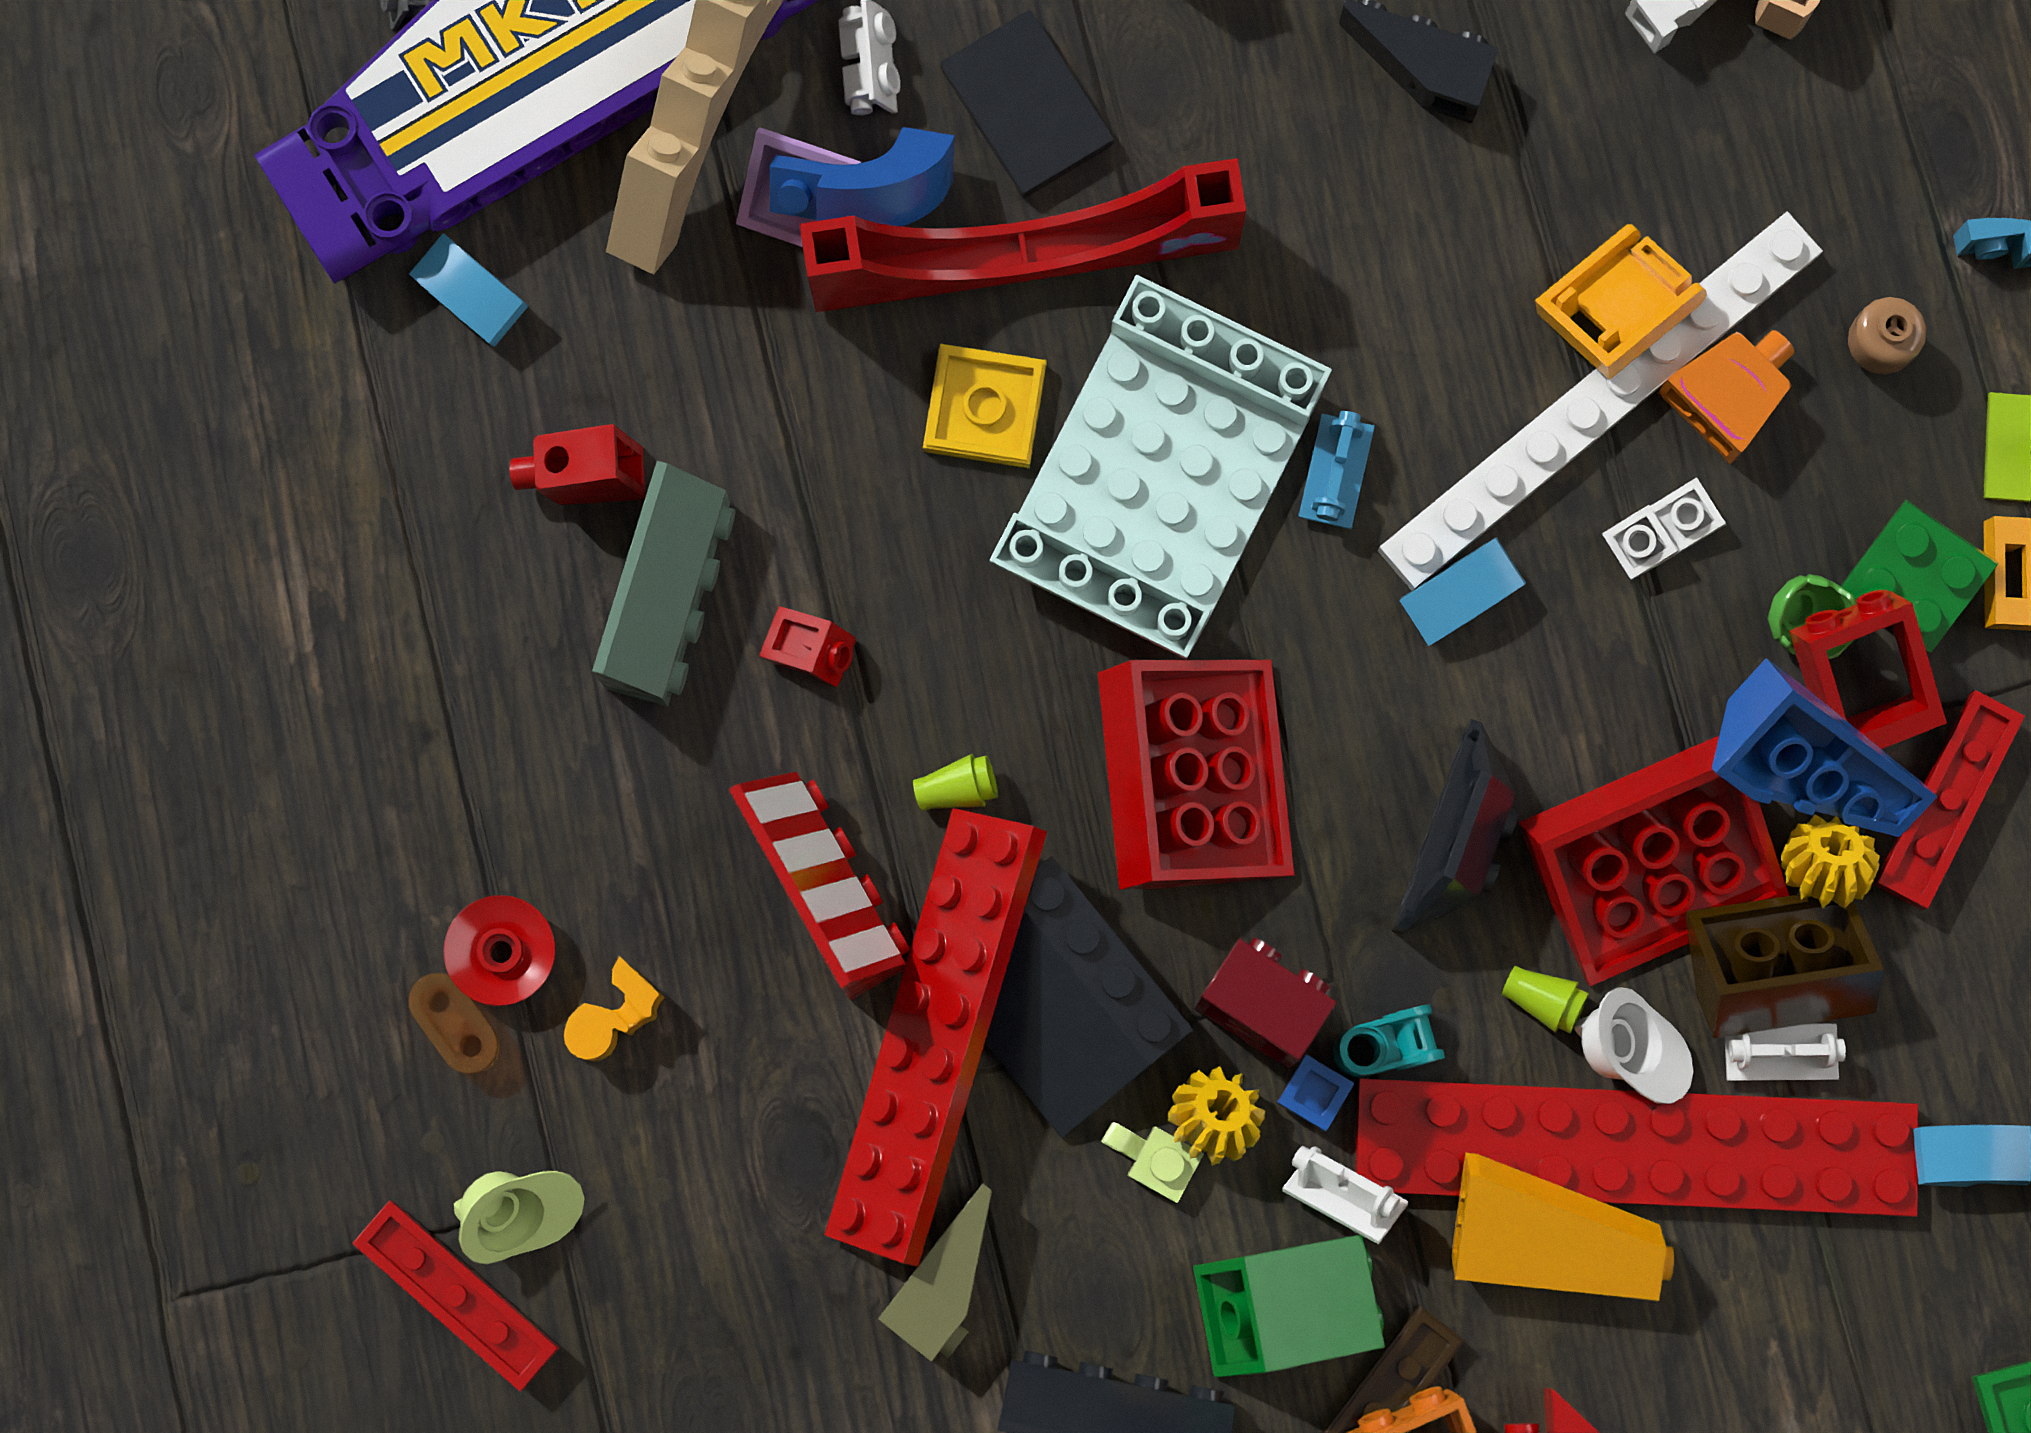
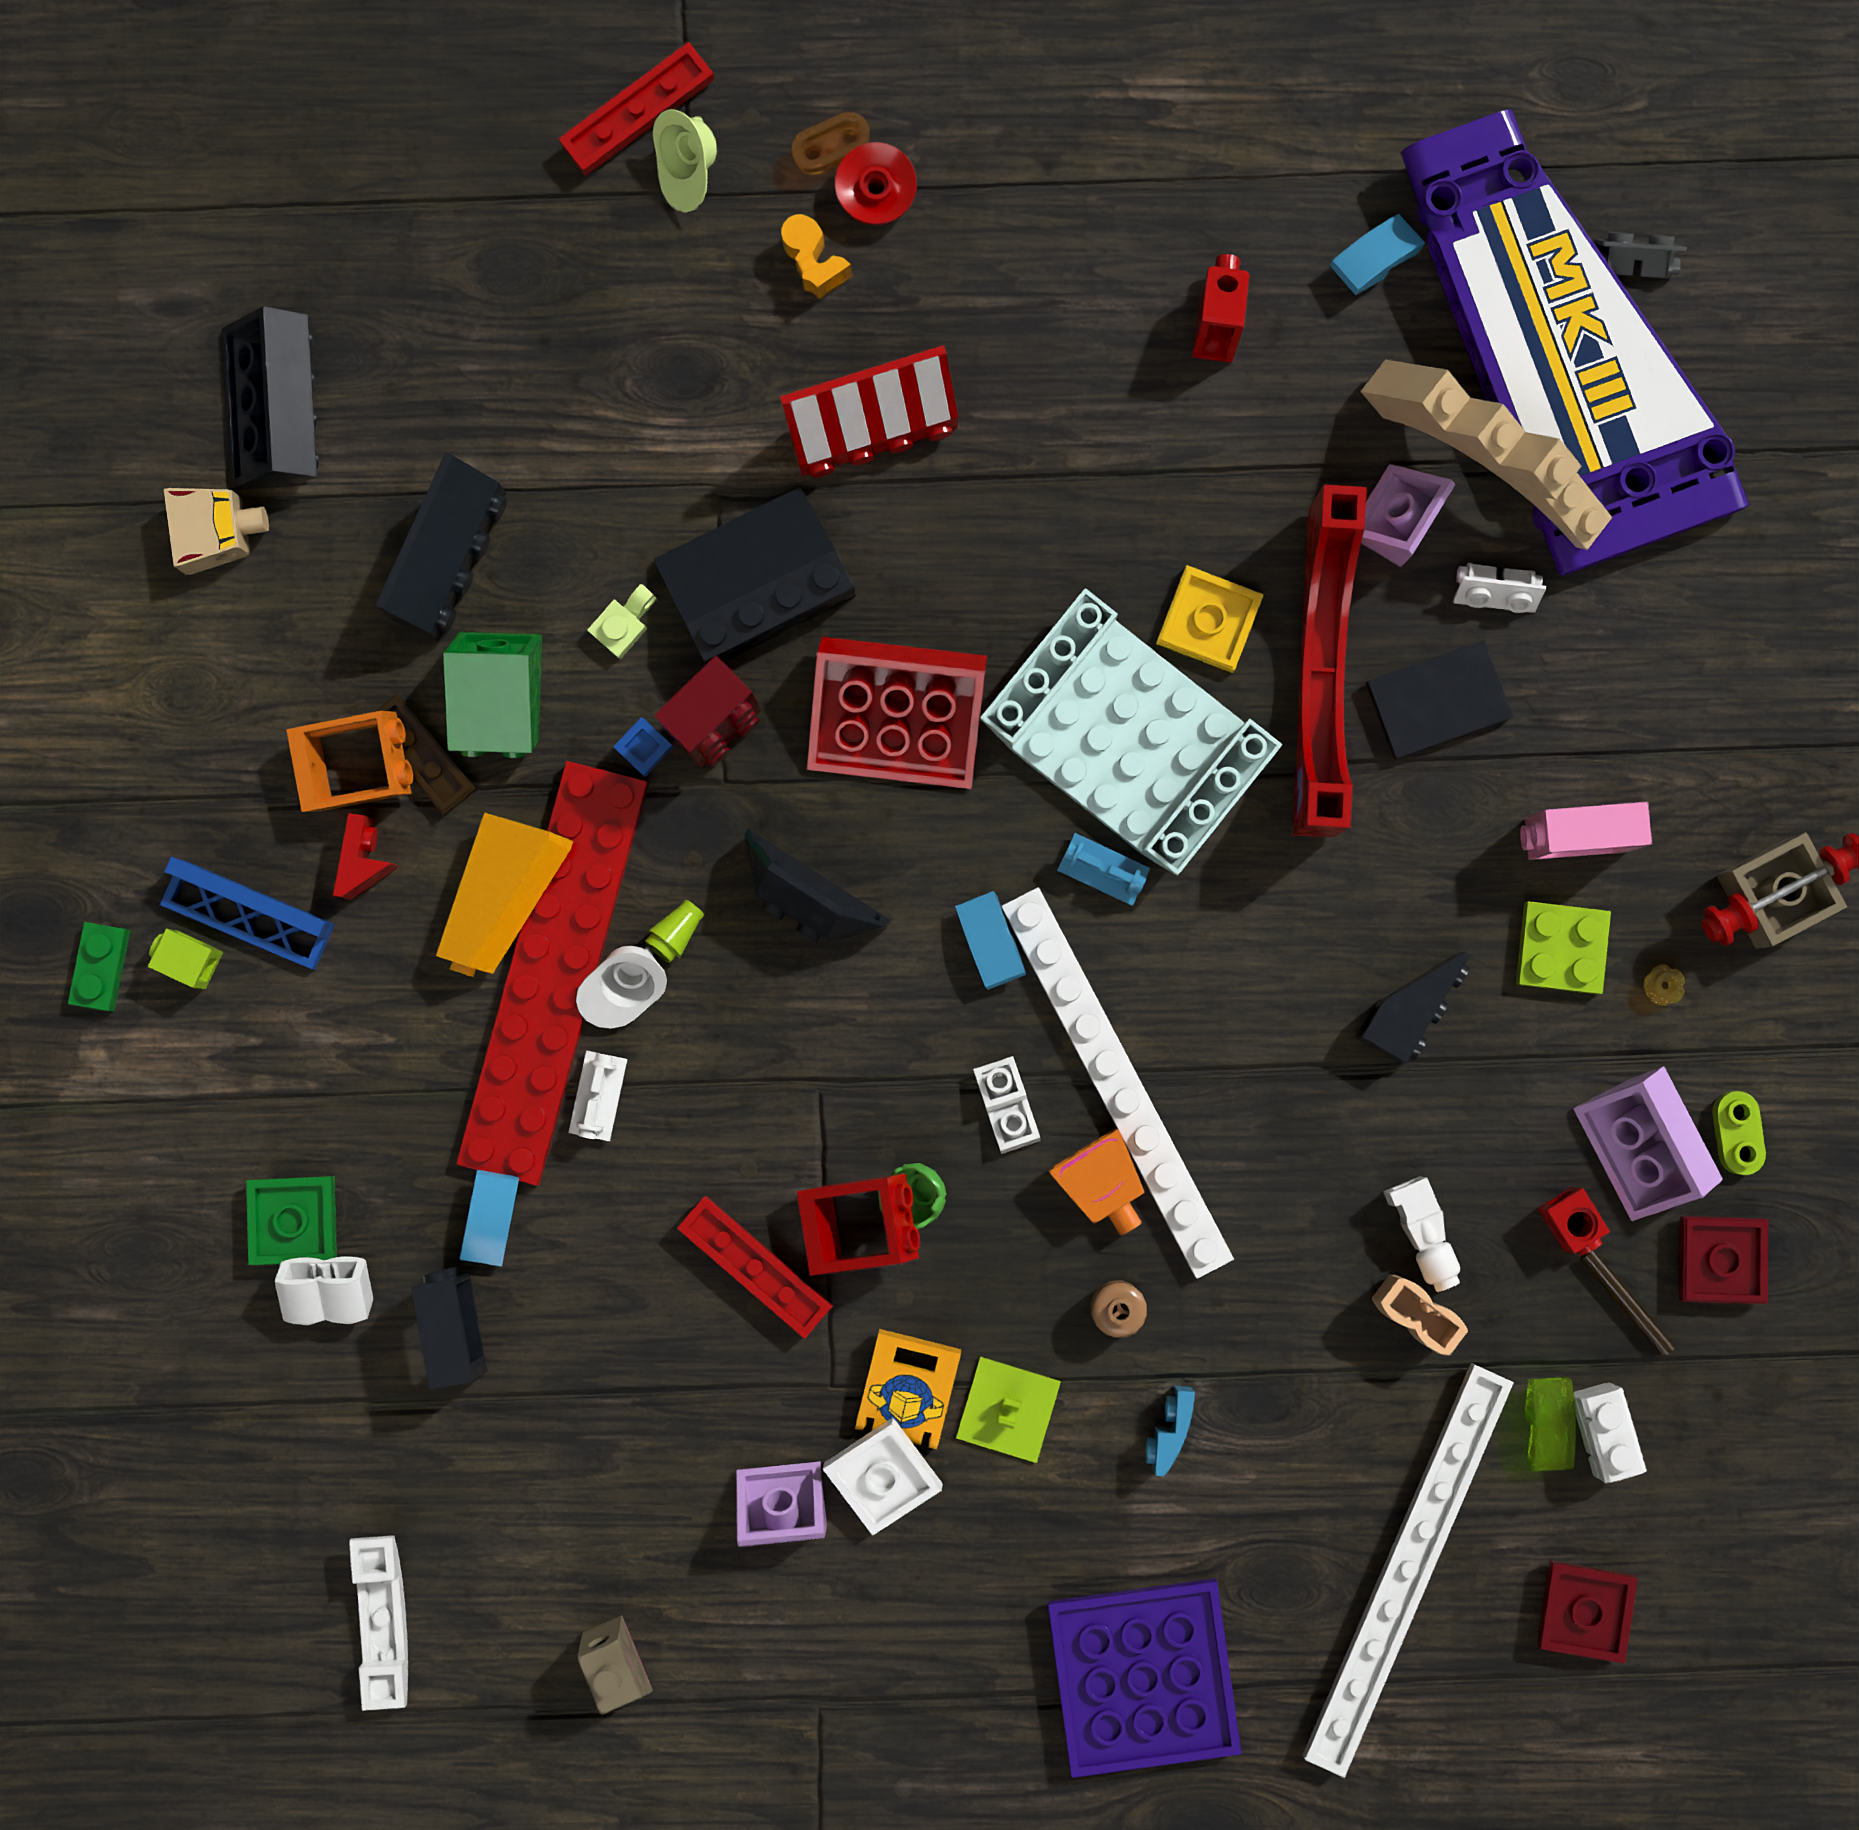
camera: 100 degrees right, 5 degrees up
sand green slope [592,461,736,707] -> none
red bracket [759,606,856,687] -> none
blue arch [770,127,955,227] -> none
red plate [824,808,1047,1267] -> none
olive slope [878,1184,992,1362] -> none
lime cone [913,753,998,811] -> none
yellow gear [1167,1066,1265,1166] -> none
white hinge [1282,1146,1408,1244] -> none
teal piece [1332,1004,1445,1078] -> none
red slope [1519,736,1789,986] -> none
light orange container [1535,224,1707,380] -> none
dark brown slope [1686,894,1884,1038] -> none
blue wedge [1712,658,1938,837] -> none
yellow gear [1781,815,1880,909] -> none
green plate [1840,499,1998,653] -> none

